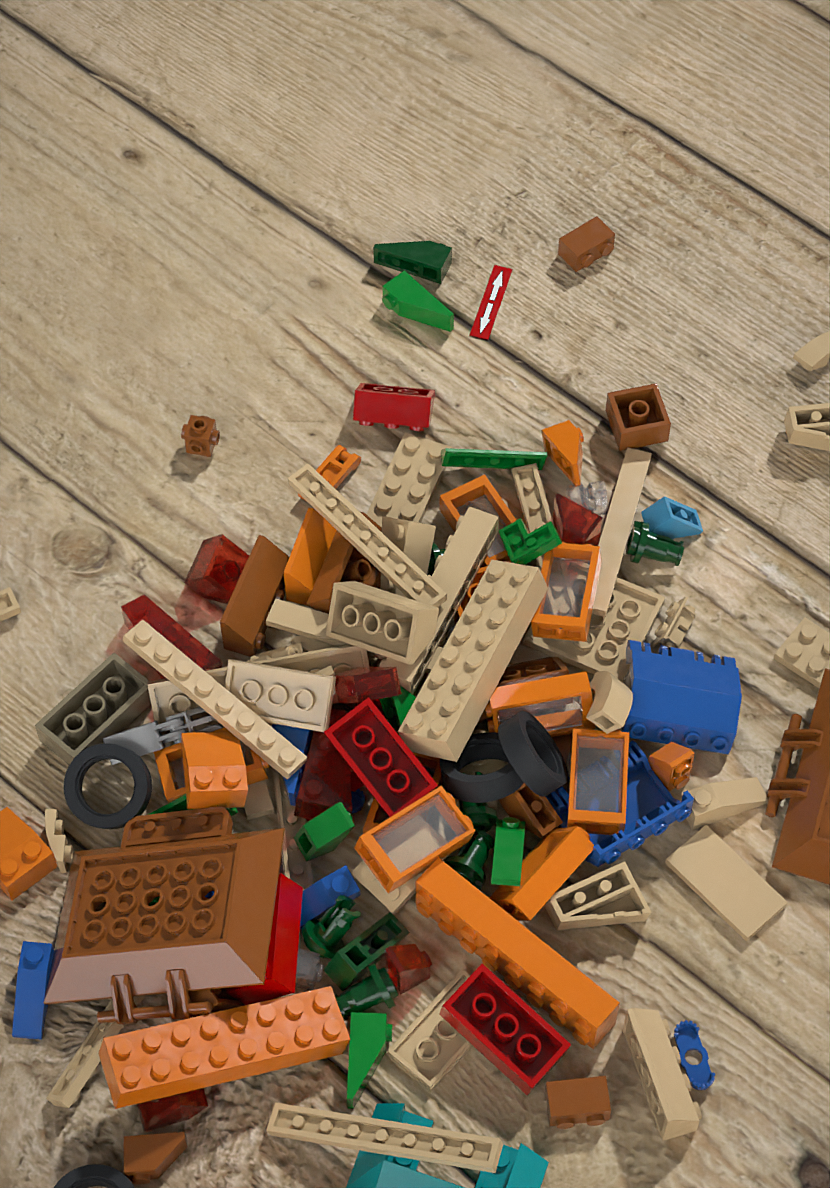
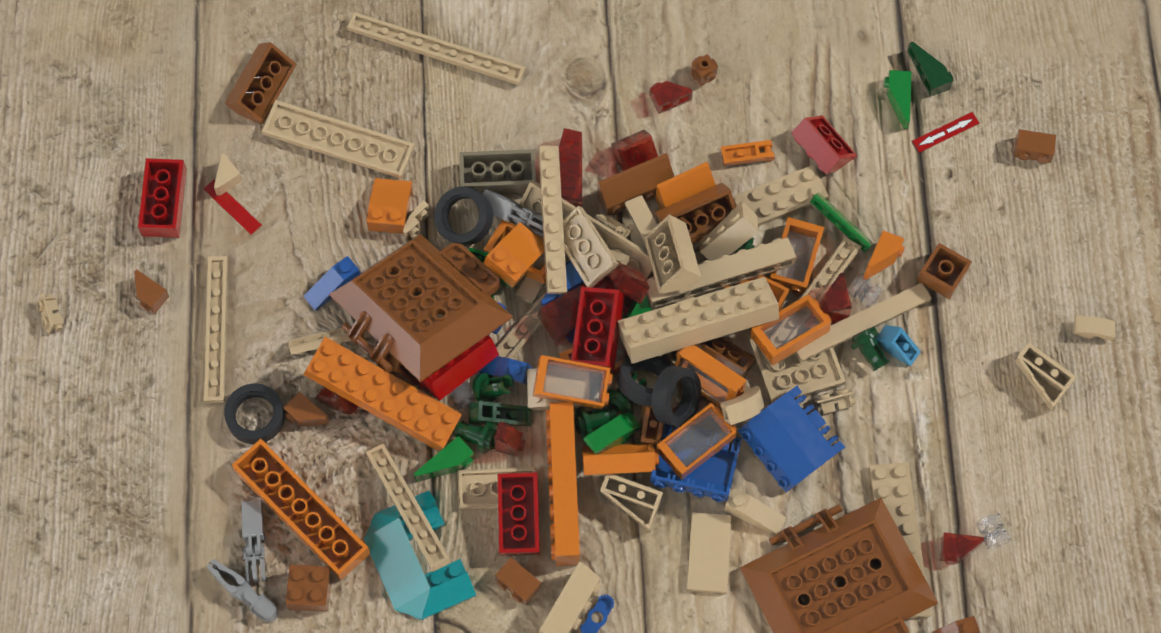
camera: 45 degrees right, 10 degrees up
tan plate [288,464,447,608] -> none
green slope [293,802,355,862] -> none
green tile [498,518,562,565] -> none
orange slope [648,742,695,792] -> none
none -> clear red slope [649,81,693,114]

